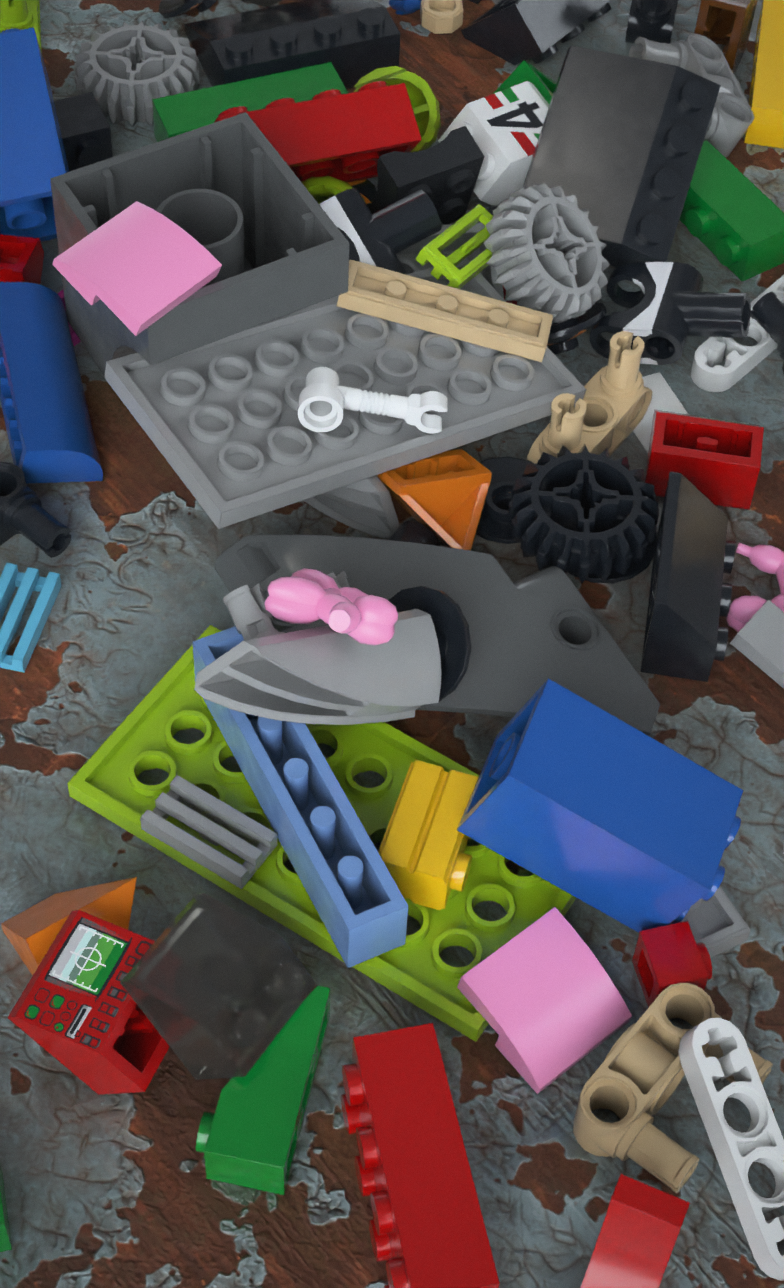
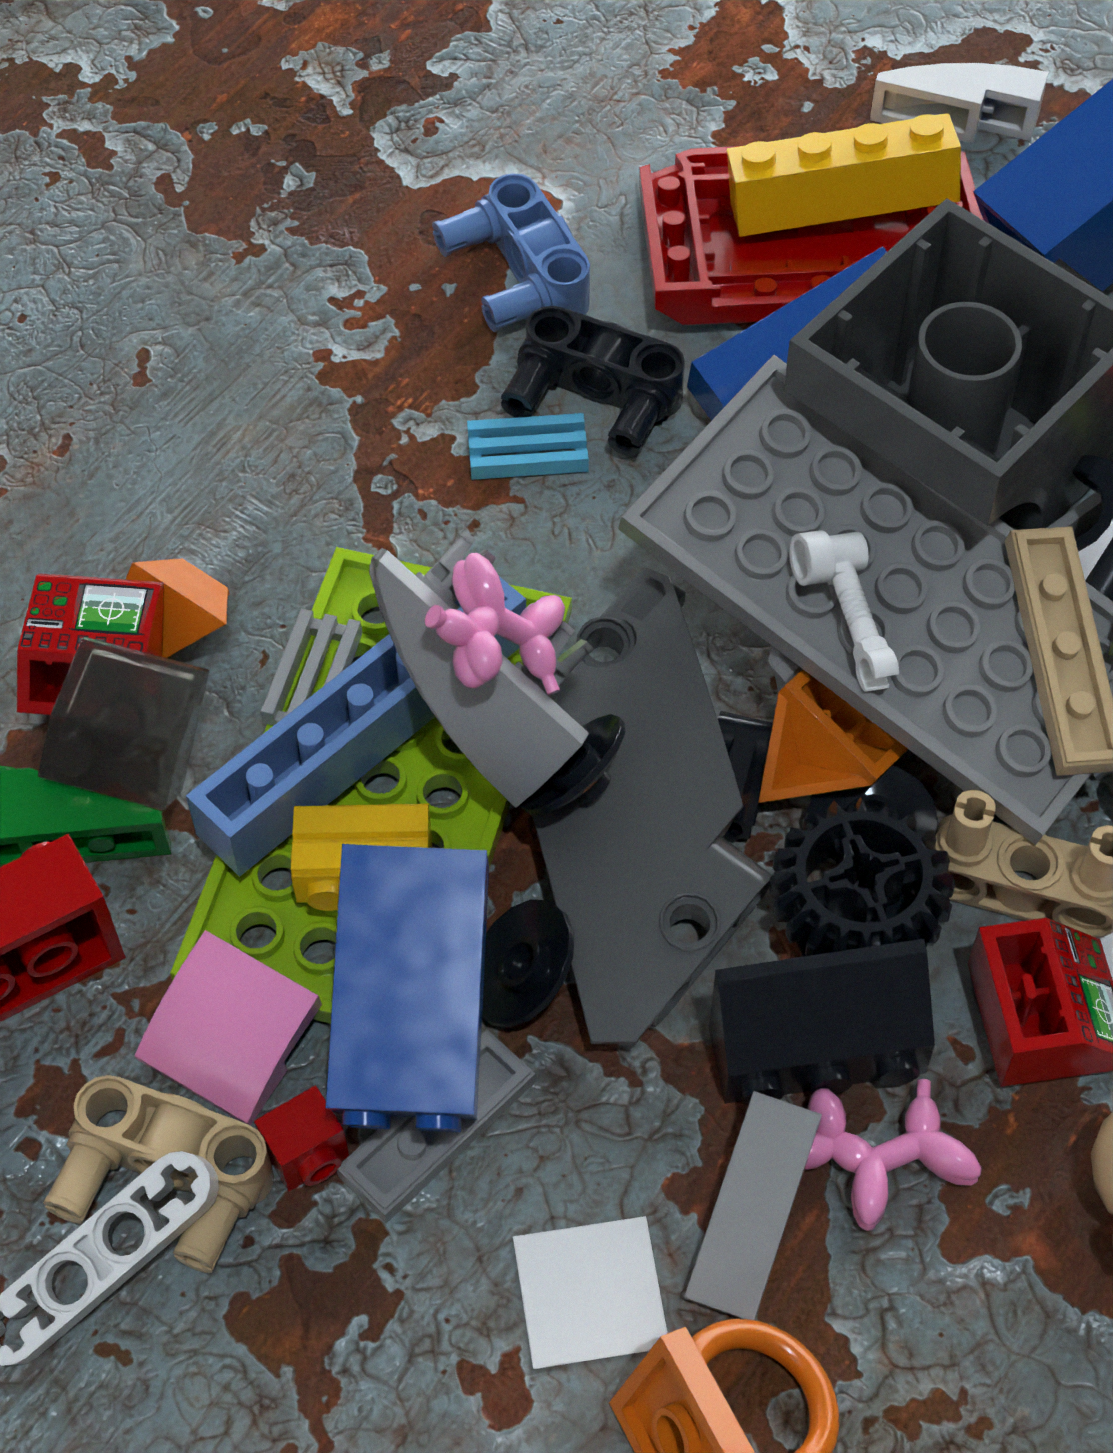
camera: 75 degrees right, 5 degrees up
bright pink slope [52,201,222,336] -> none

